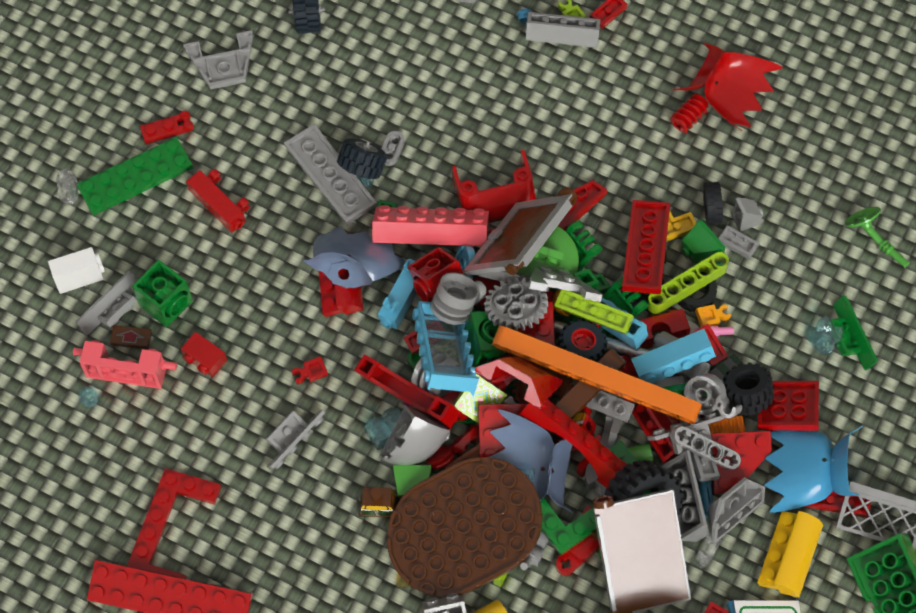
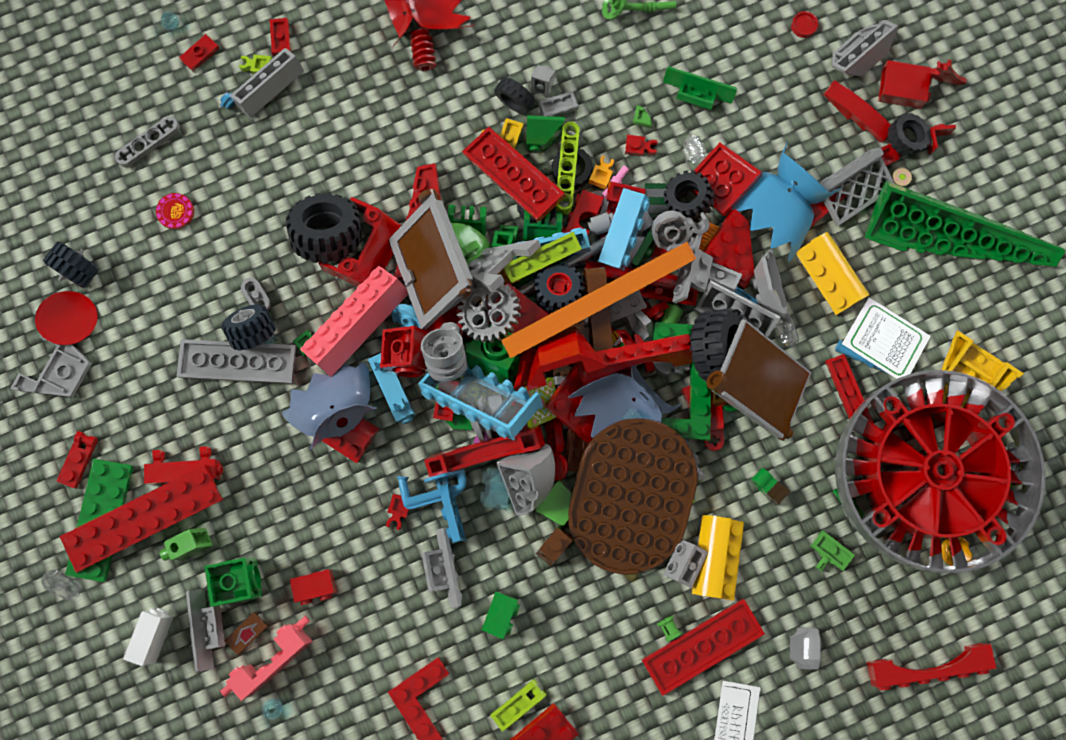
camera: 55 degrees left, 15 degrees up
light grey beam [670,426,741,469] -> none
clear light blue plate [807,316,843,355] -> none
none -> red sticker [35,291,98,345]
none -> red plate [59,465,223,572]
none -> red tile [156,193,194,230]
none -> bright green torso [160,528,213,561]
none -> black tyre [286,193,362,264]
none -> dark azure plate [397,470,467,543]
none -> green slope [482,591,520,640]
none -> lime plate [490,679,547,732]
none -> red plate [625,135,658,156]
none -> bright green tile [633,105,651,128]
none -> red bracket [641,301,669,321]
none -> clear brick [683,134,707,164]

